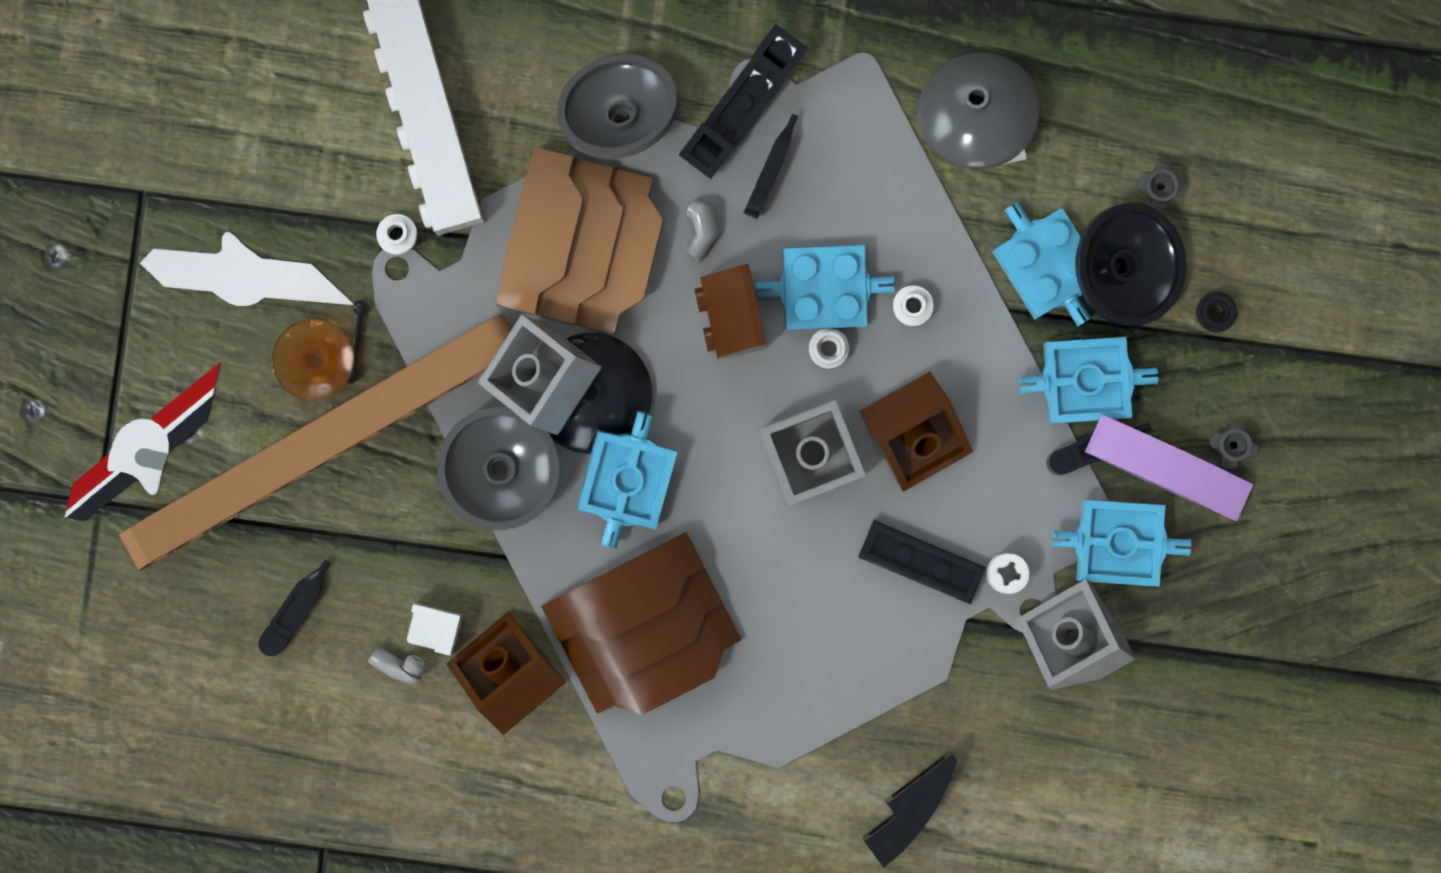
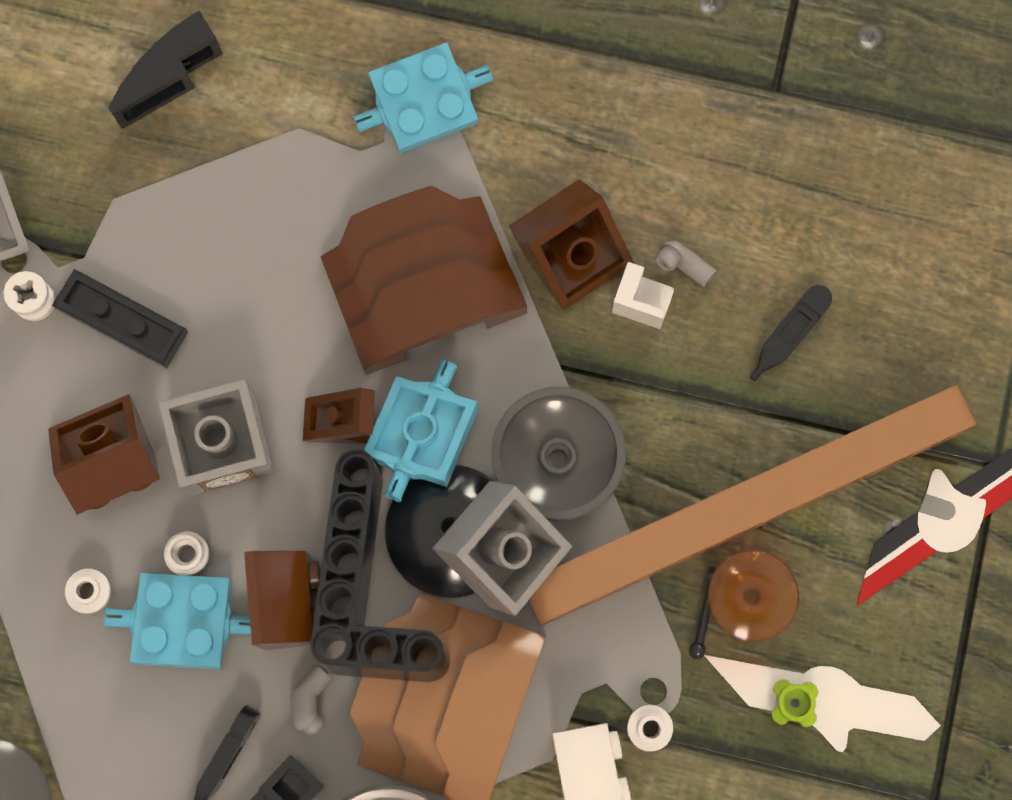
camera: 170 degrees left, 10 degrees down
none -> reddish brown slope [303,388,375,444]
none -> black beam [311,449,450,682]
none -> medium azure plate [353,42,493,154]
none -> lime plate [771,679,818,727]

